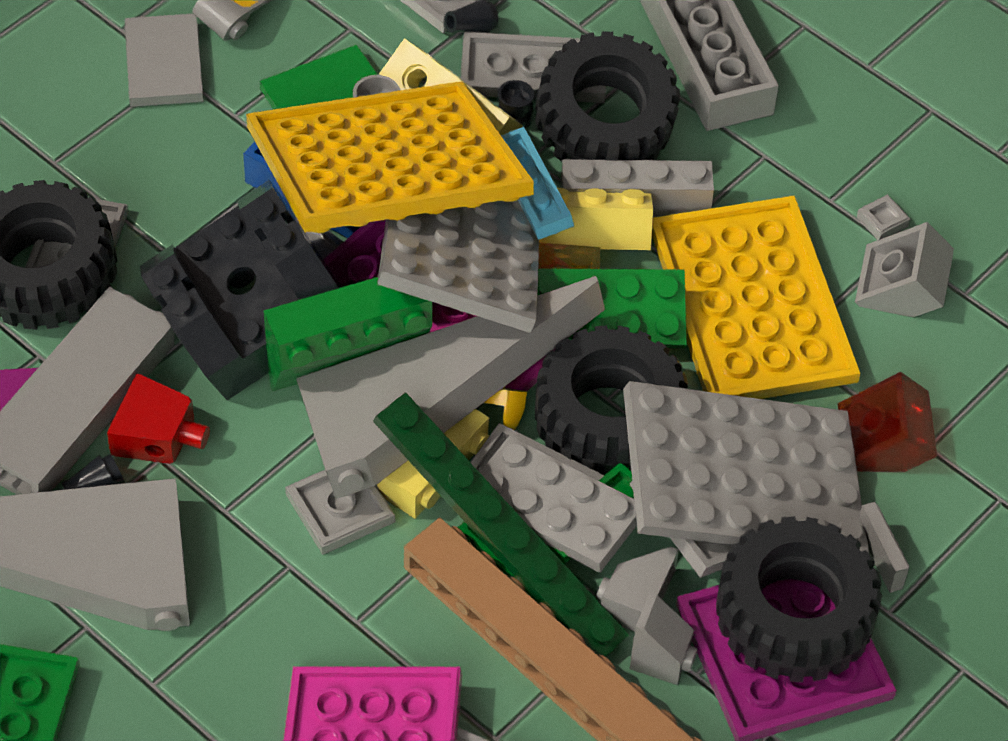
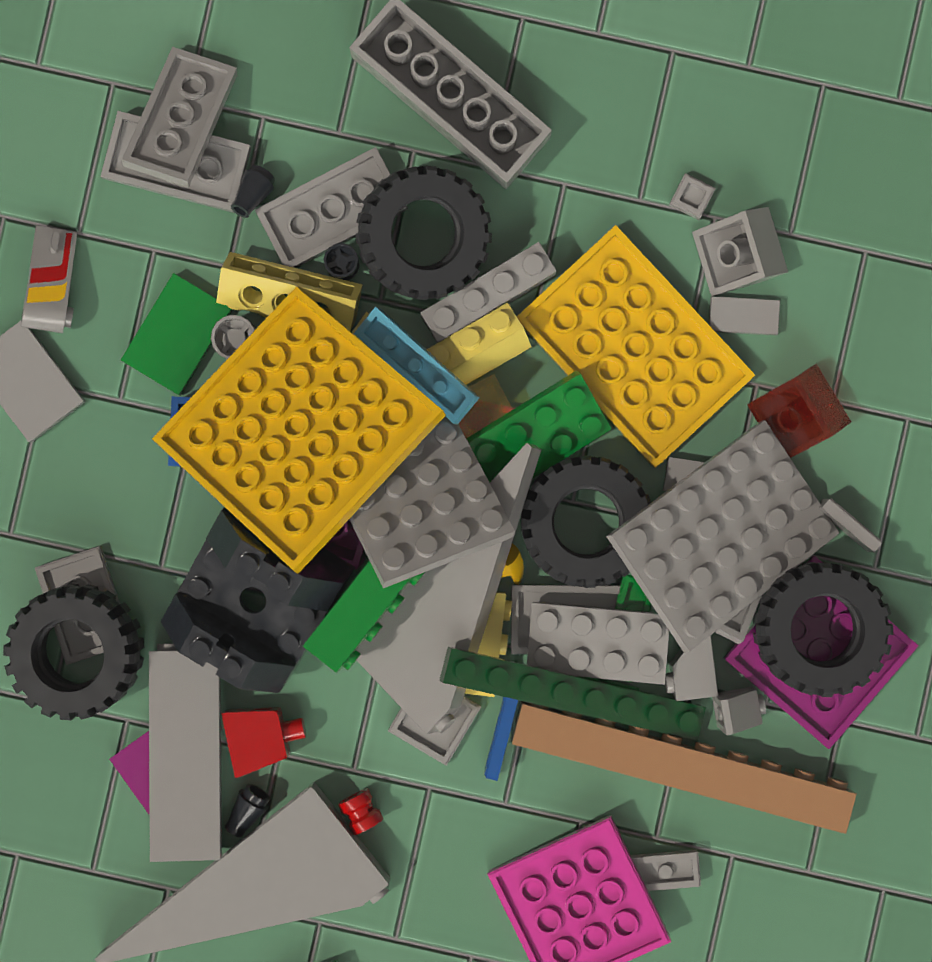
camera: 30 degrees left, 35 degrees up
none -> red wheel [338,788,384,835]
none -> blue tile [484,697,518,781]
none -> light grey tile [709,296,780,336]

